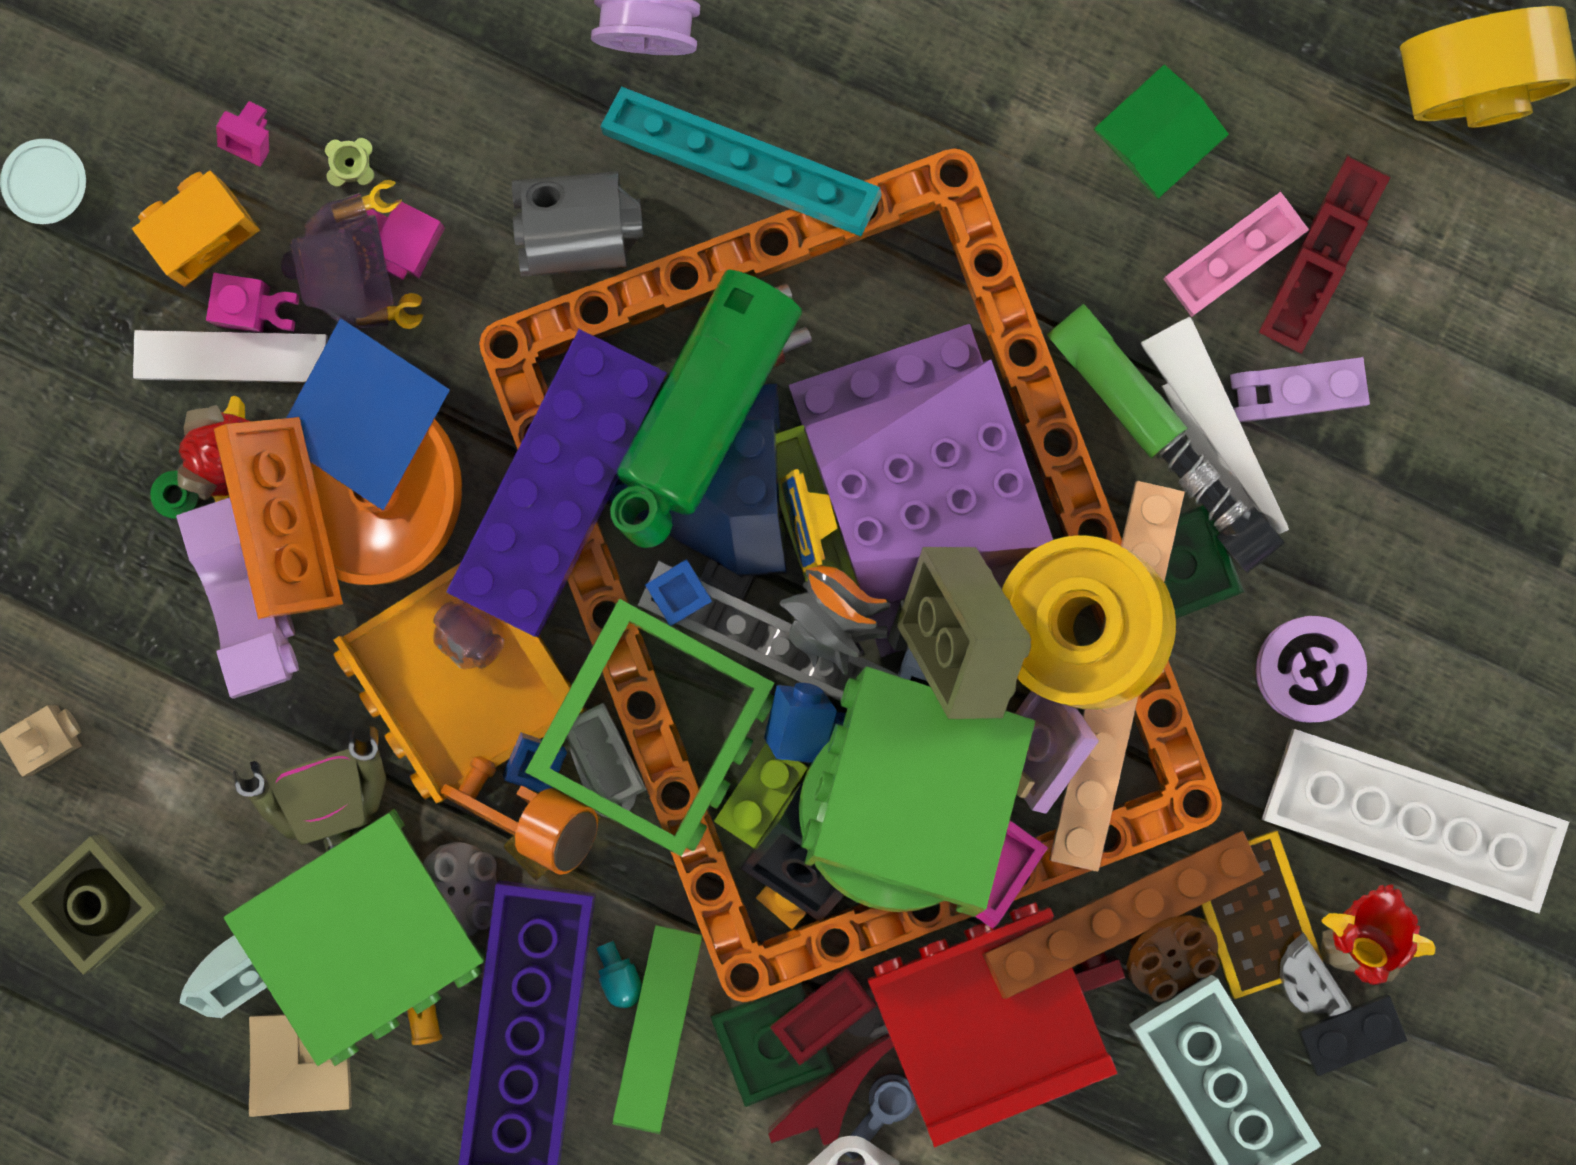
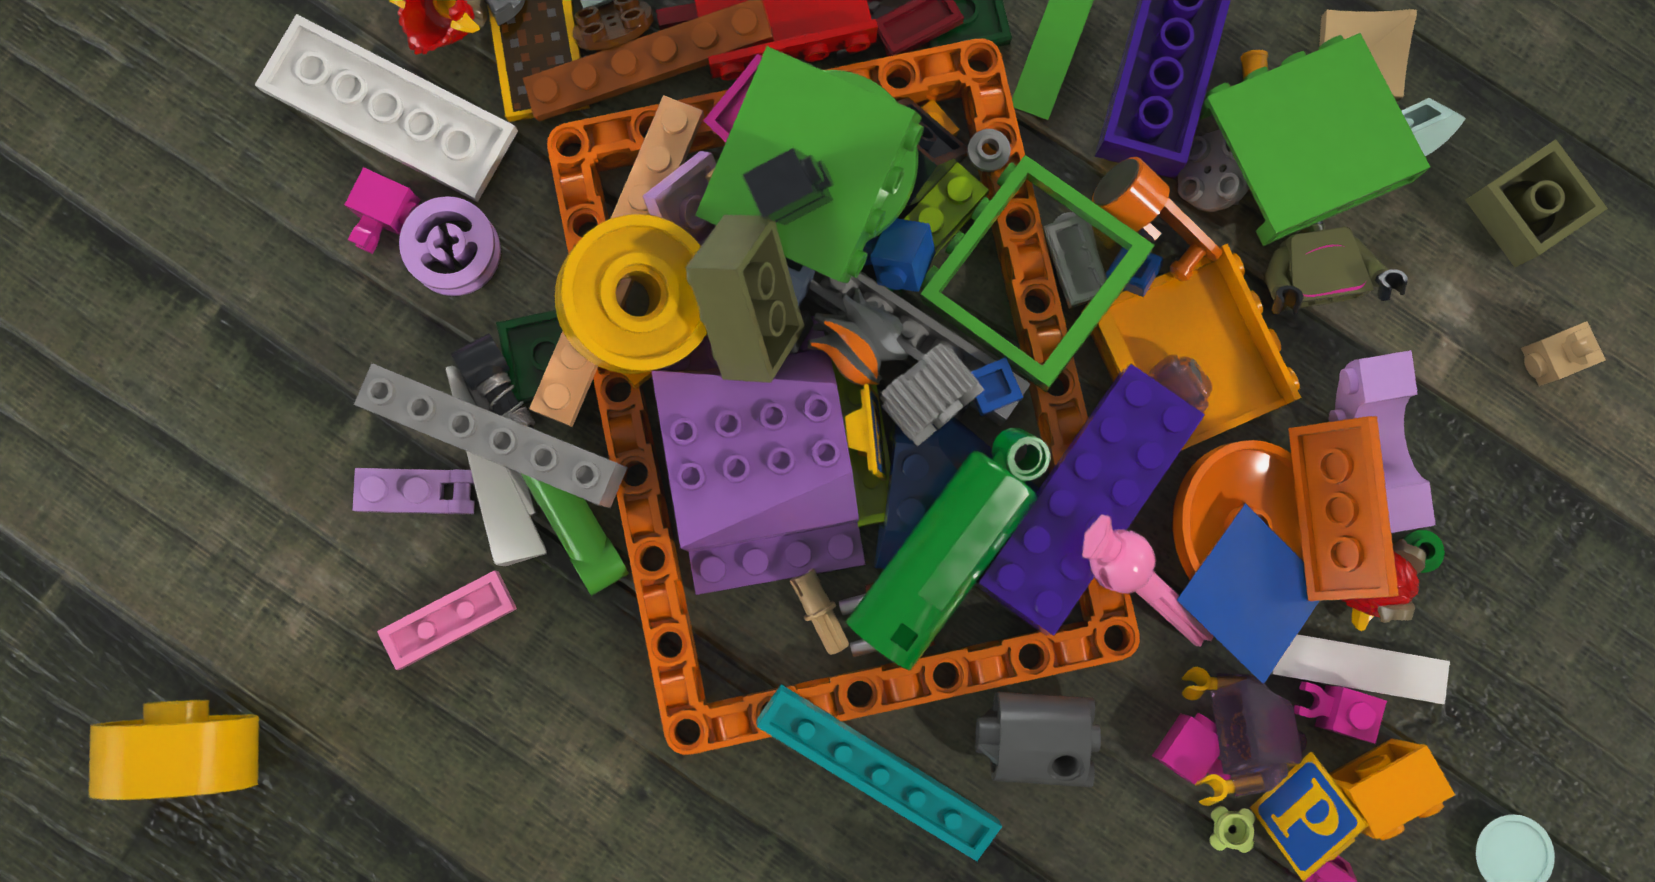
camera: 175 degrees left, 5 degrees down
teal cylinder [596,941,642,1008] -> none
green slope [1094,65,1229,199] -> none
dark red slope [1259,154,1391,354] -> none
none -> dark pink brick [344,167,420,254]
none -> light grey brick [354,364,627,508]
none -> black piece [742,148,834,225]
none -> tan axle [789,568,849,655]
none -> light grey brick [880,343,985,446]
none -> light grey plate [967,129,1011,172]
none -> bright pink piece [1082,515,1213,647]
none -> piece [1250,752,1369,881]

